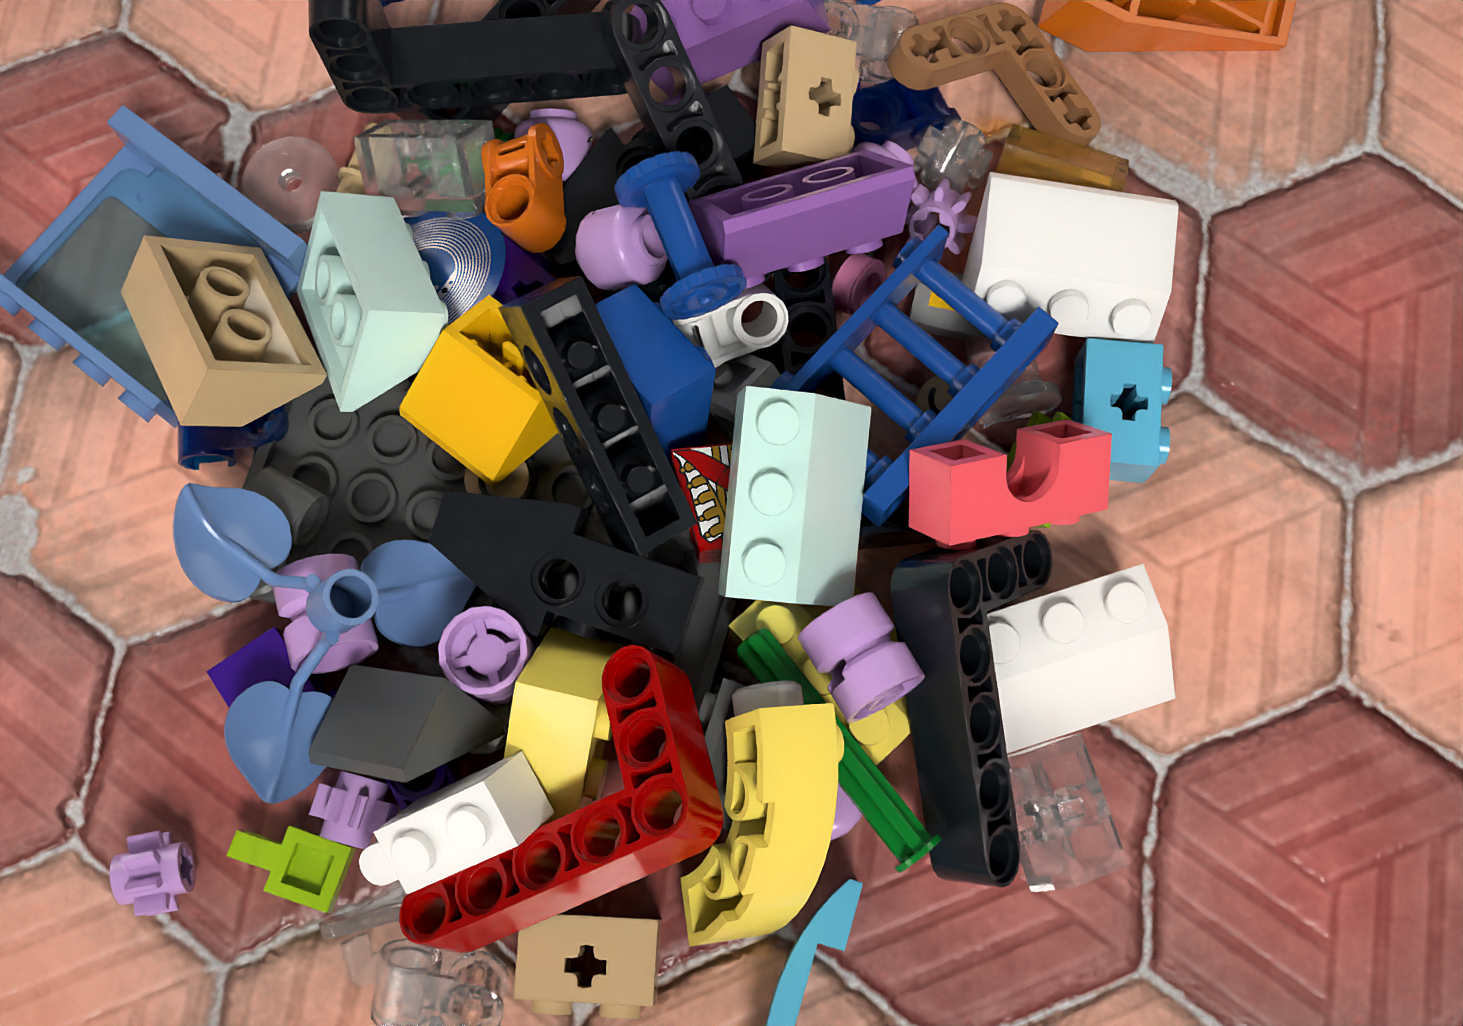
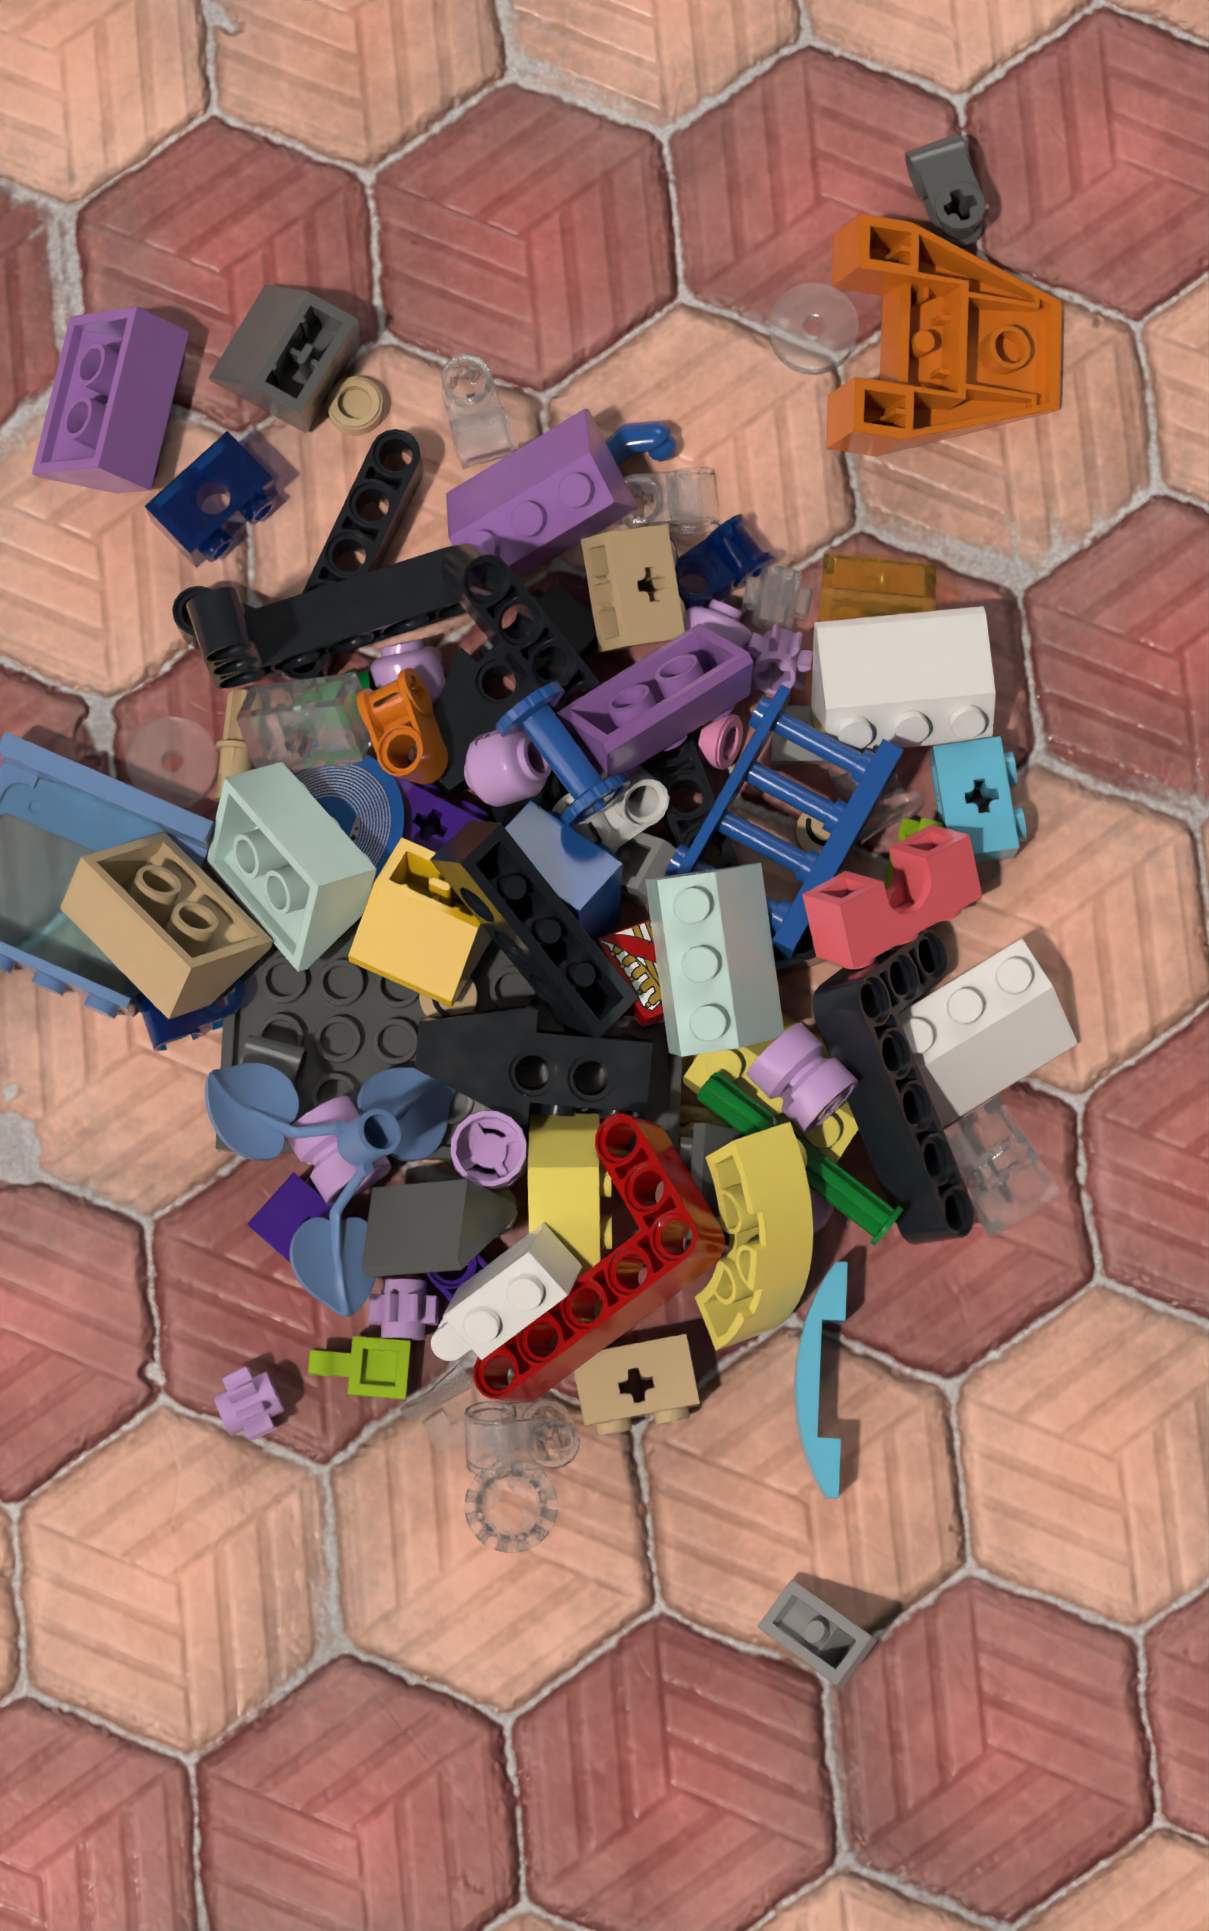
camera: 15 degrees left, 5 degrees up
light grey tile [731,681,804,717] -> none
medium nougat beam [887,3,1101,156] -> none

